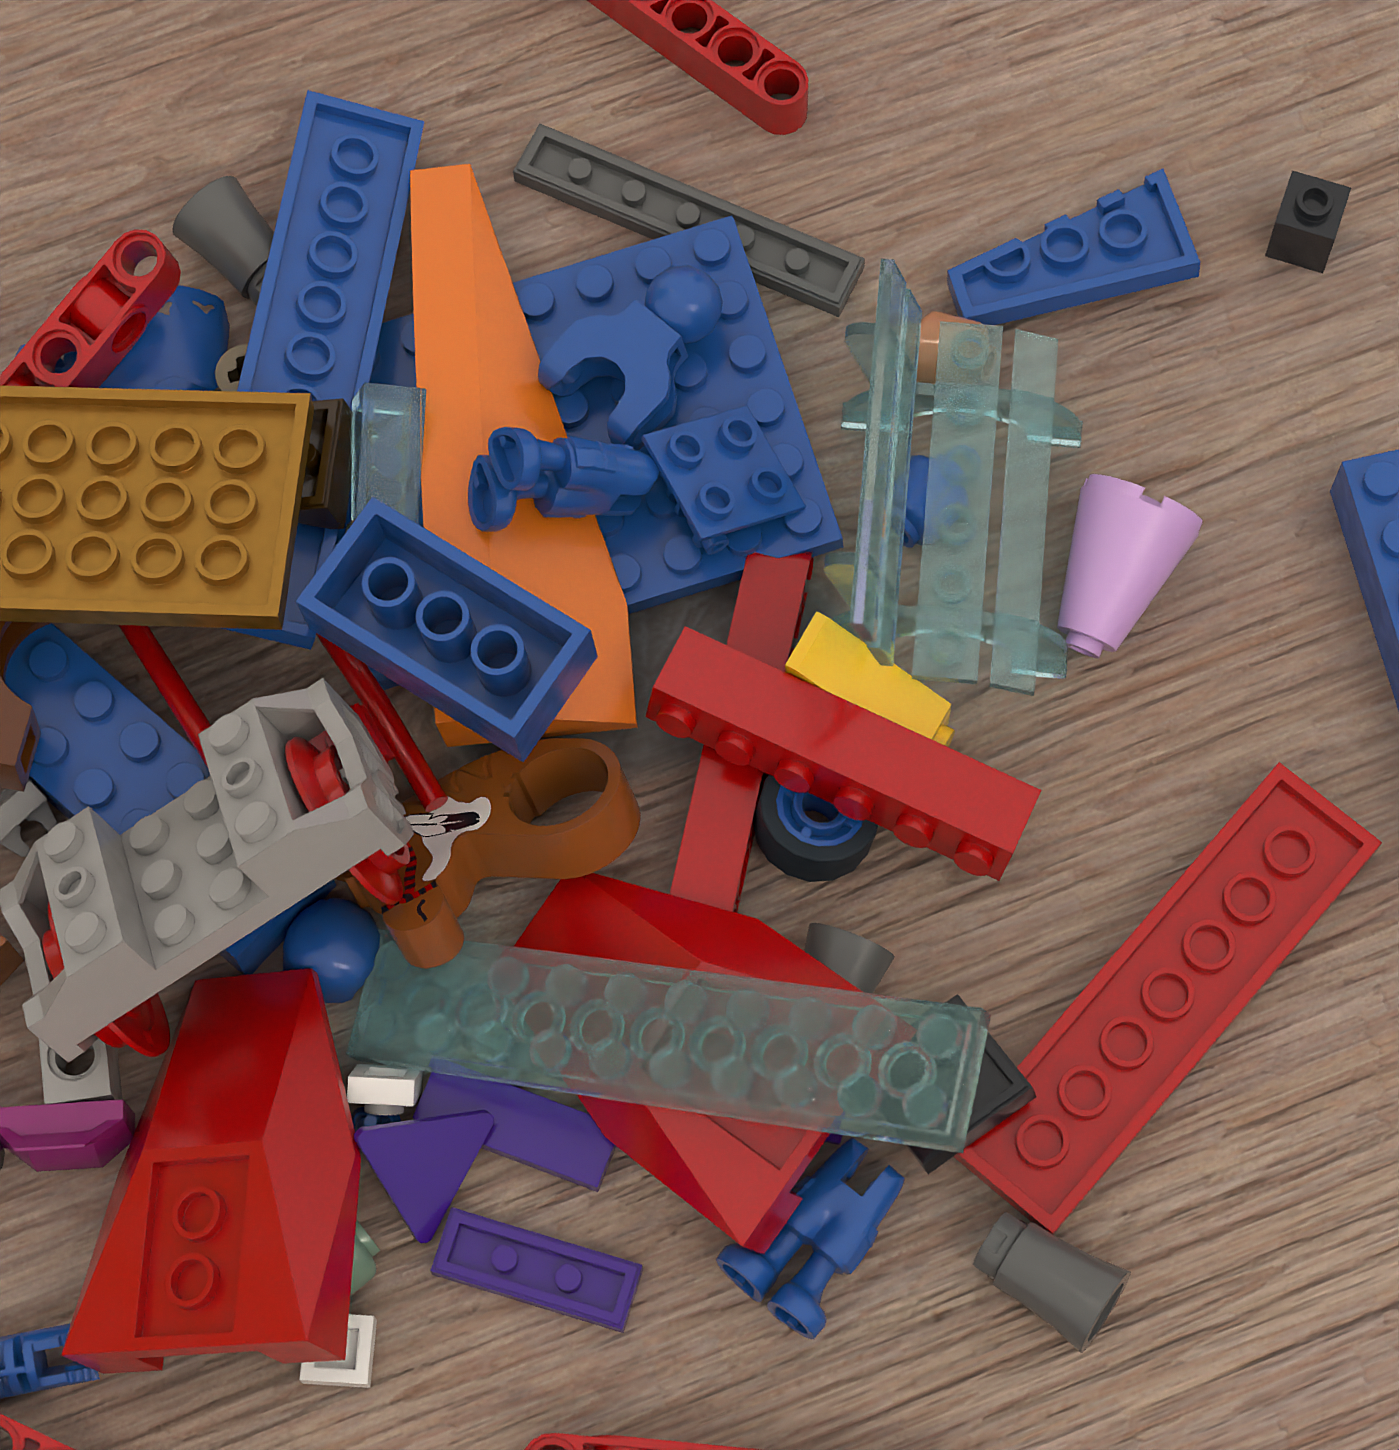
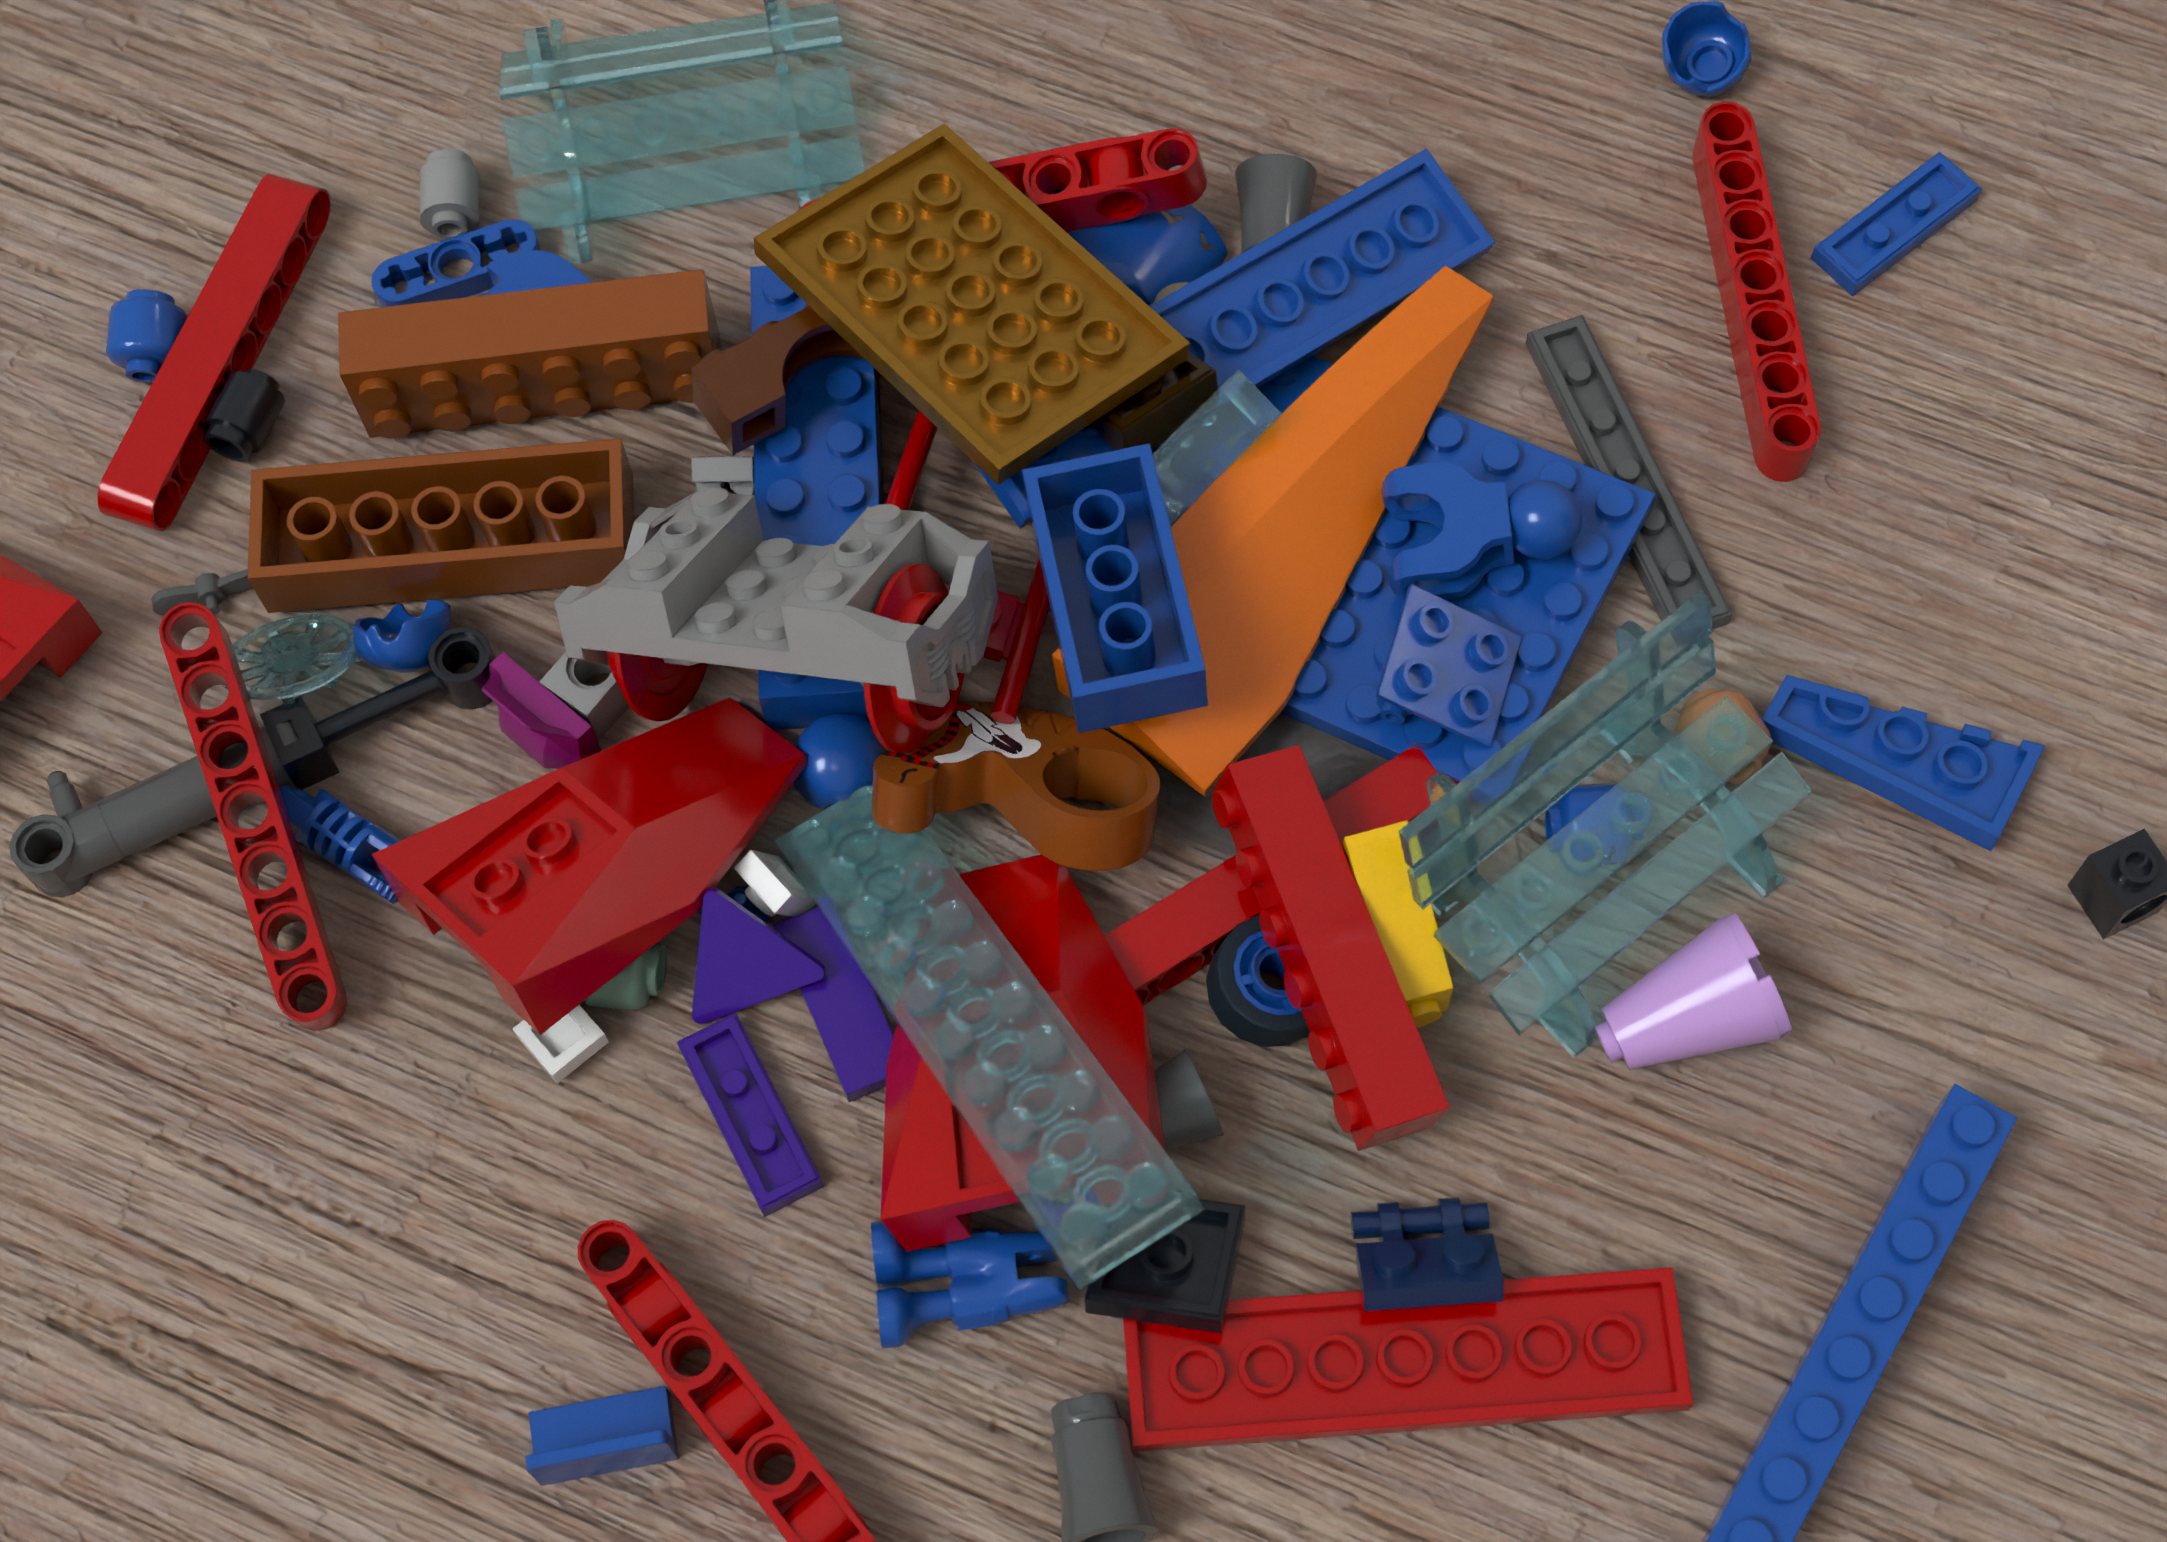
camera: 45 degrees right, 5 degrees down
blue piece [468,427,660,532] -> none
none -> dark blue plate [1350,1197,1504,1311]

